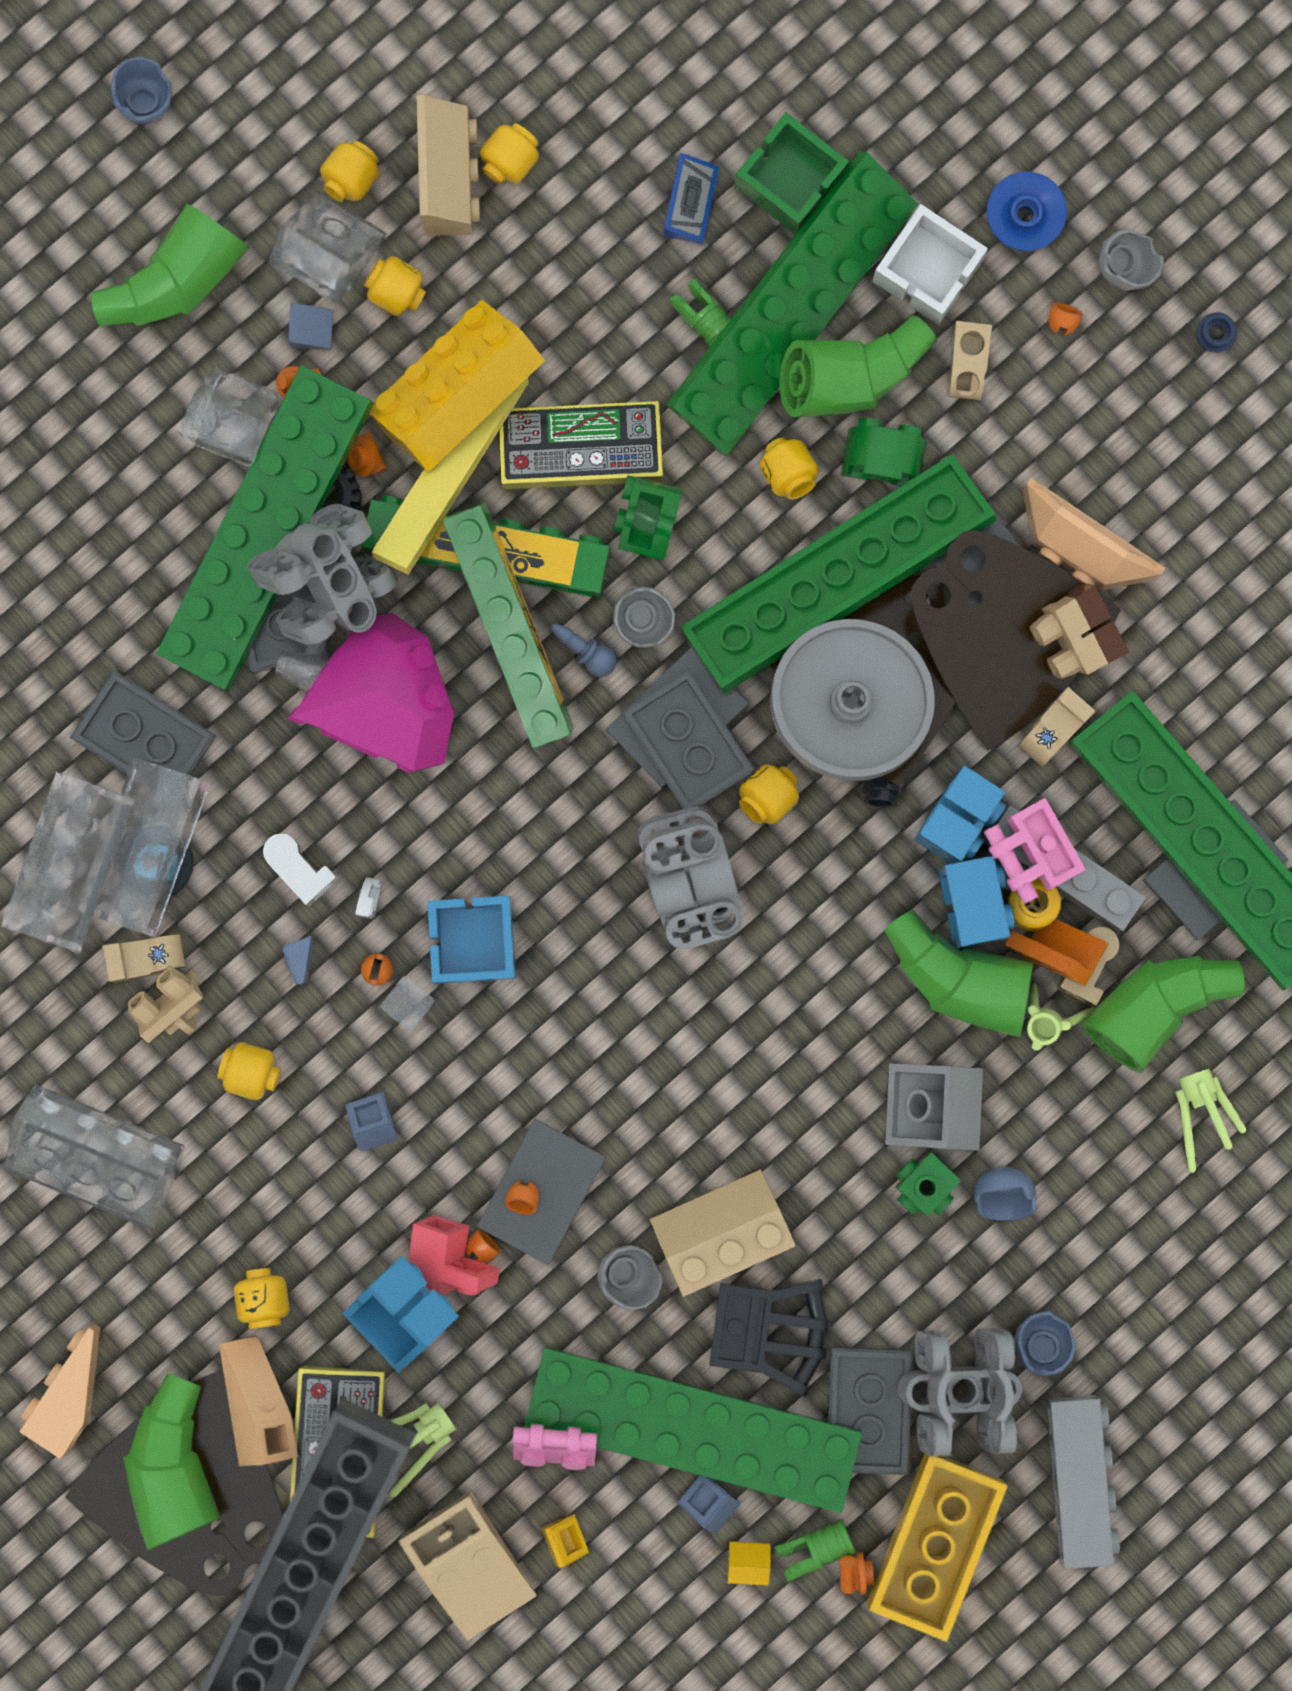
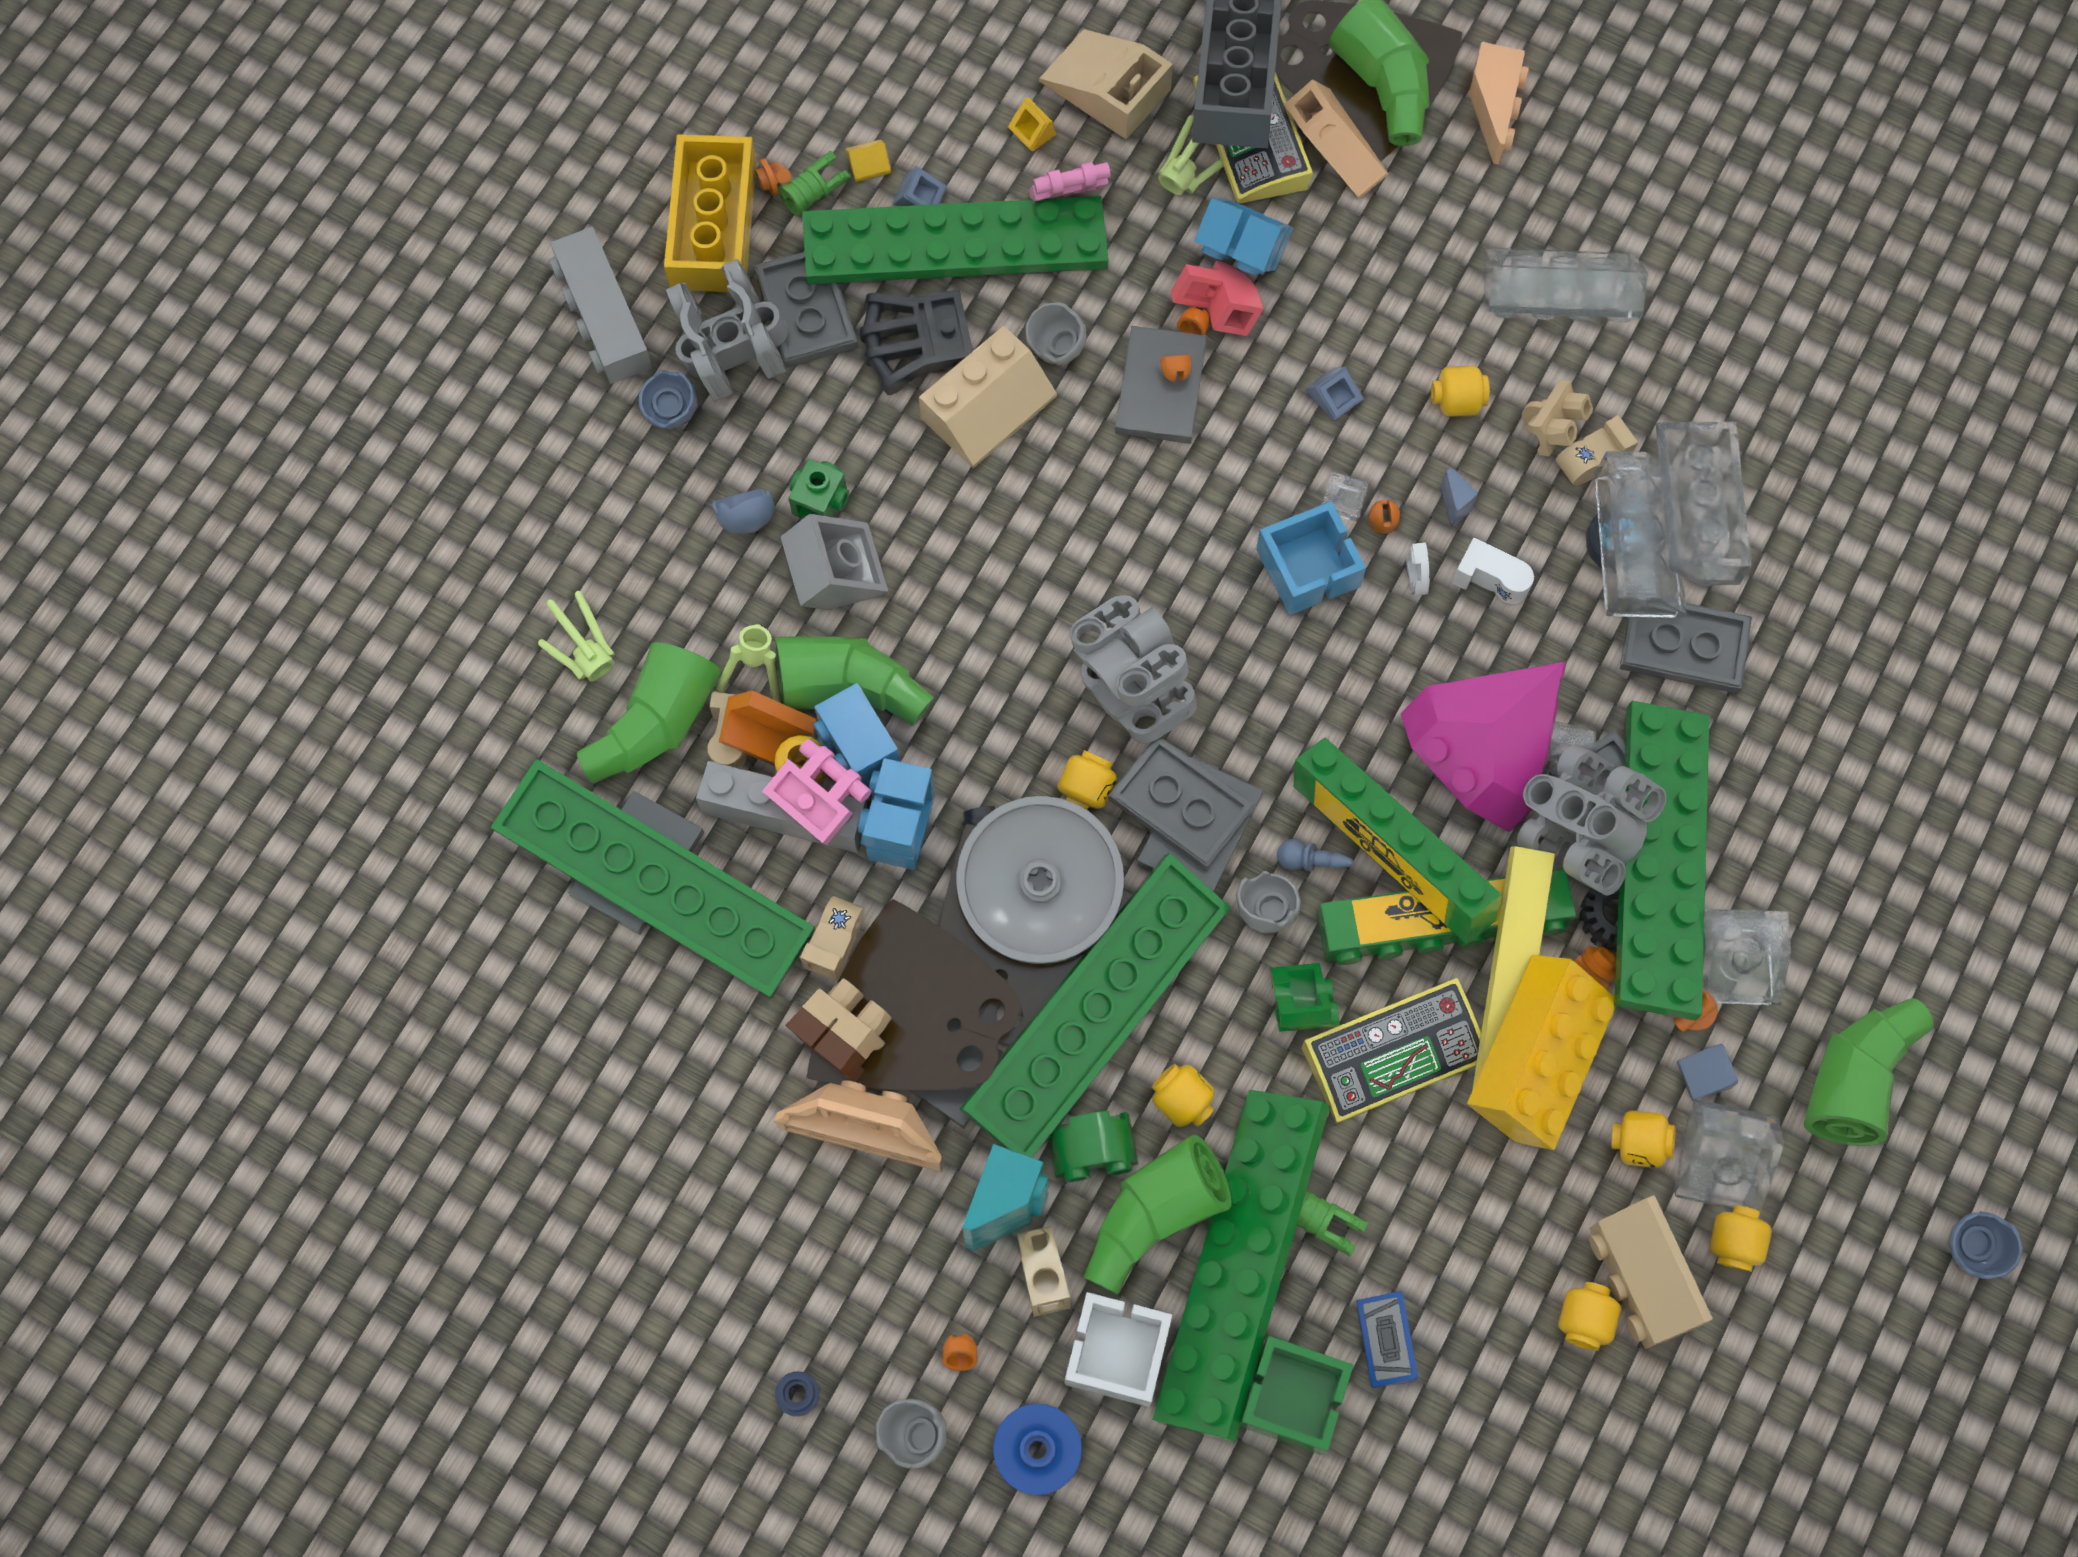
camera: 160 degrees right, 15 degrees down
yellow head [234,1268,290,1329] -> none
none -> teal slope [962,1144,1049,1251]

